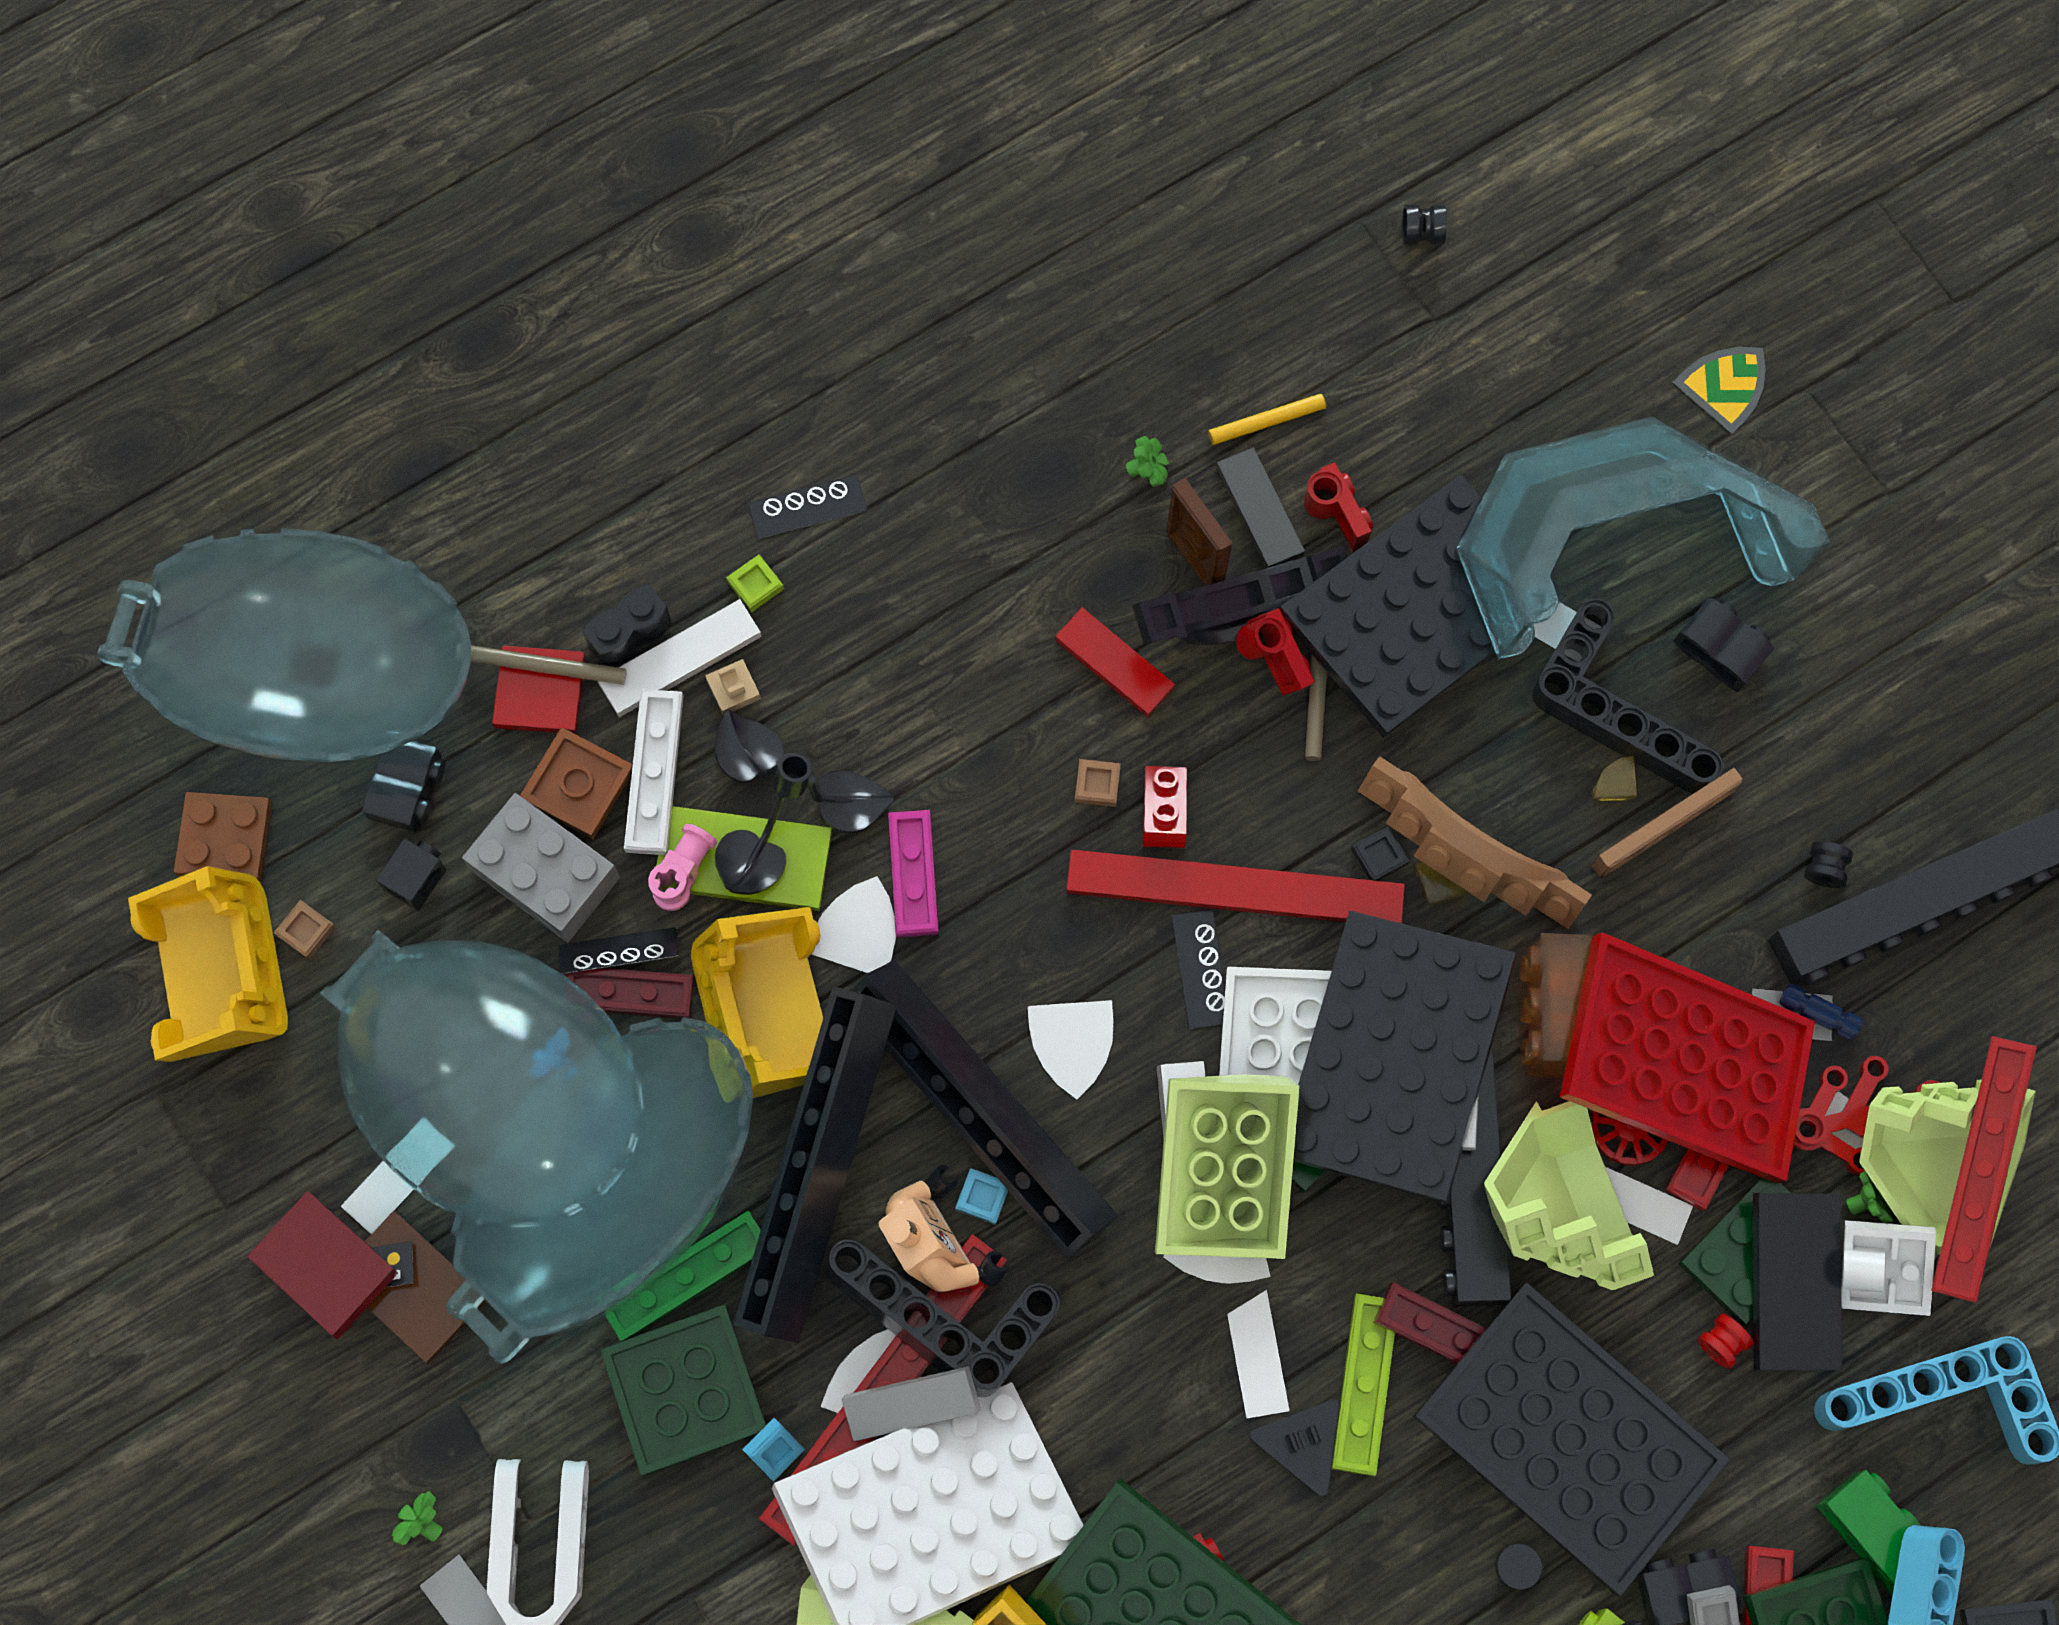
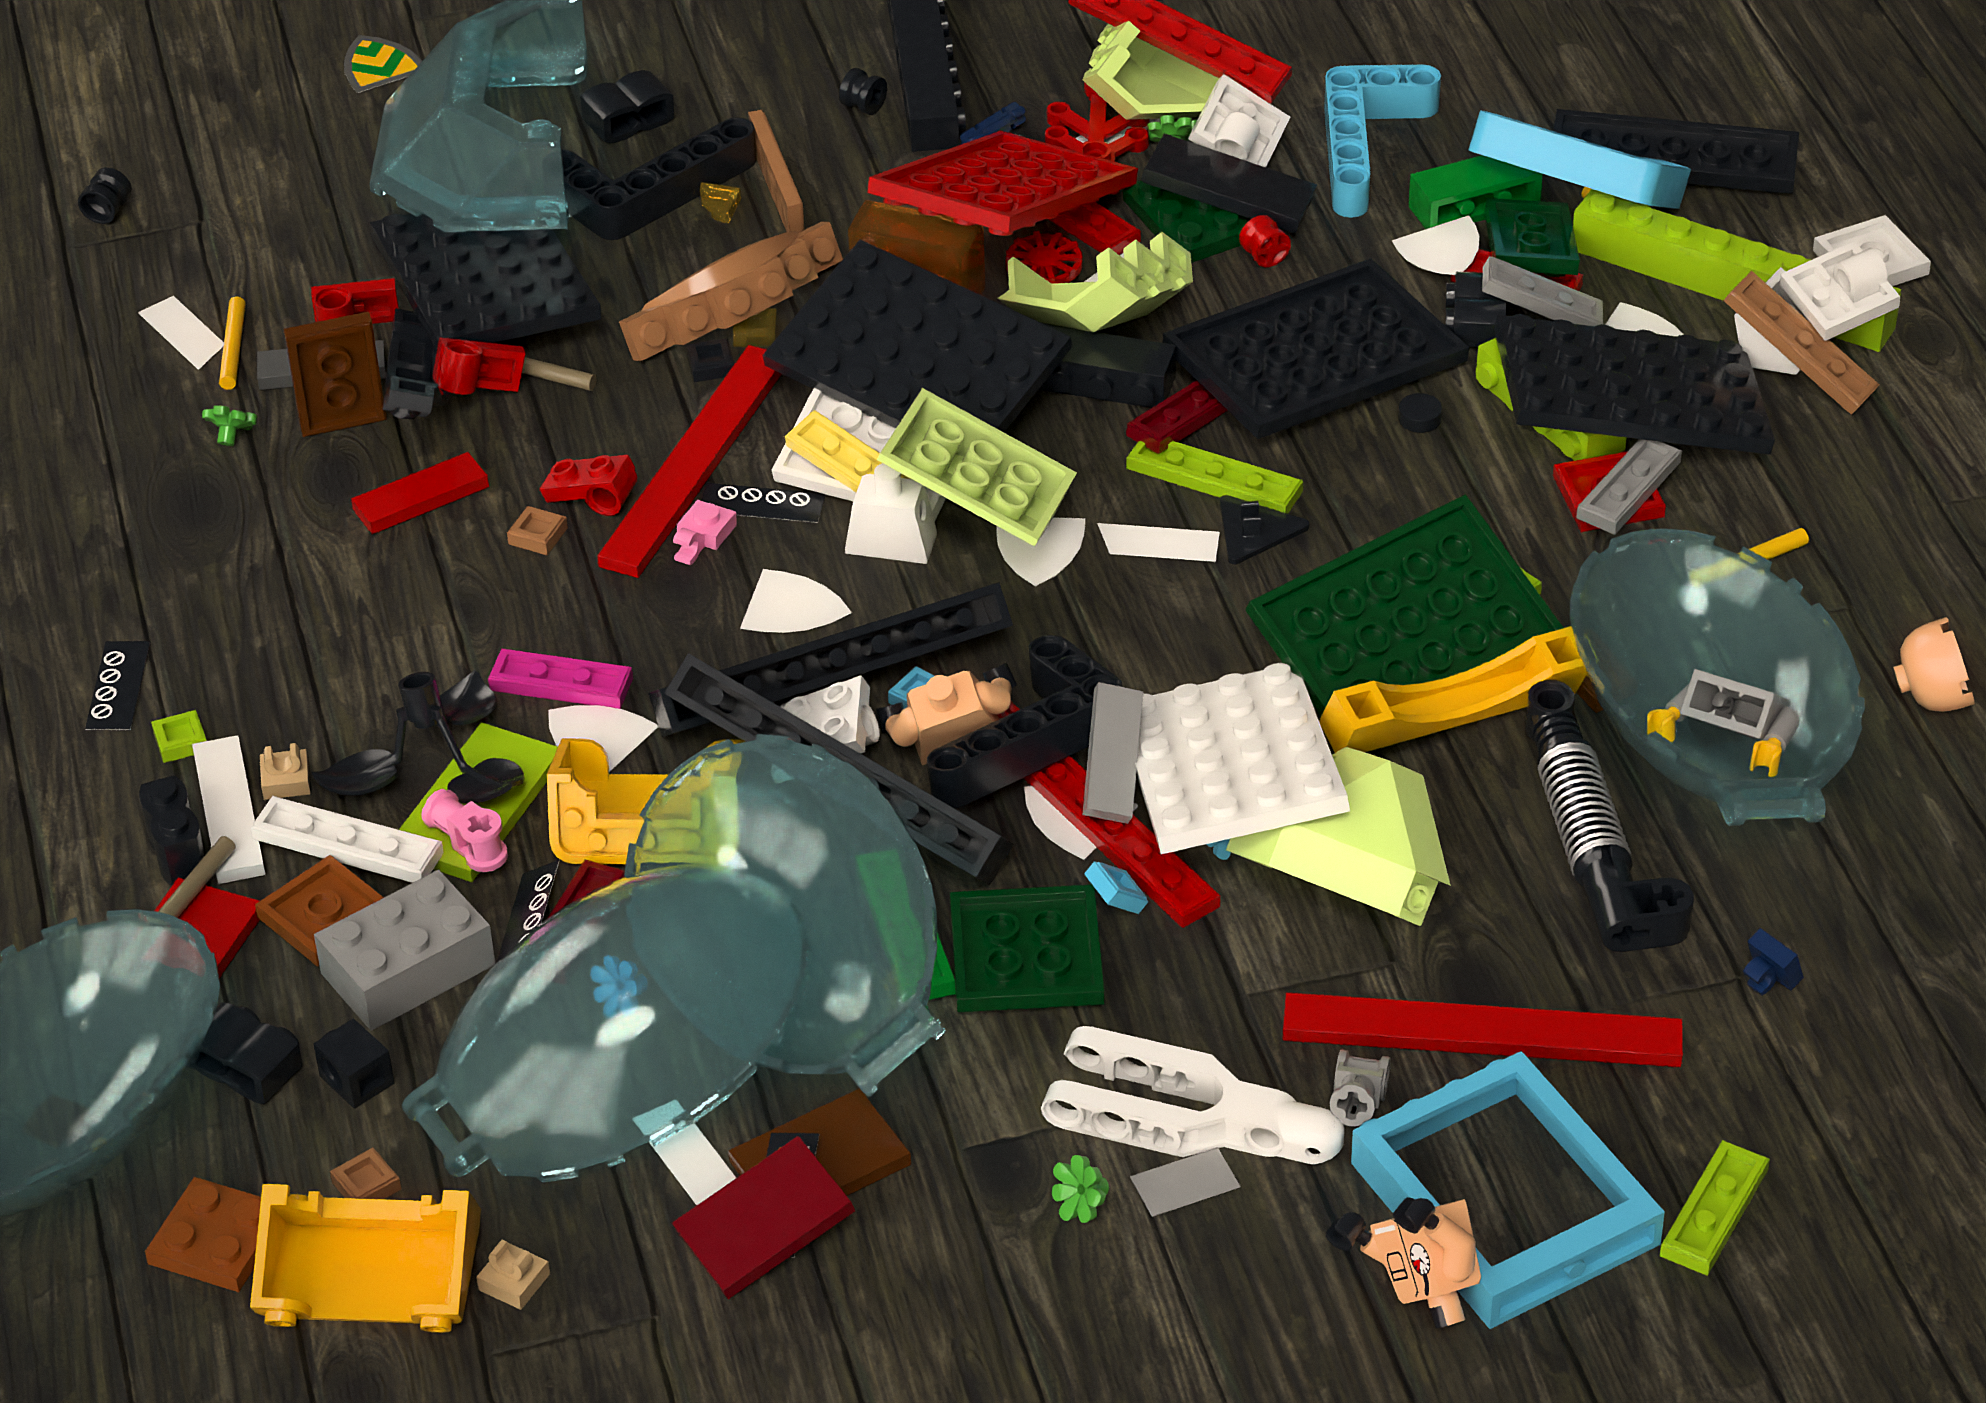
camera: 70 degrees left, 30 degrees down
none -> white sticker [138,296,224,370]
none -> tan tile [476,1240,550,1310]
none -> bright pink plate [673,500,737,565]
none -> white plate [774,675,880,781]
none -> light yellow tile [785,410,910,492]
none -> white sticker [1392,215,1480,275]

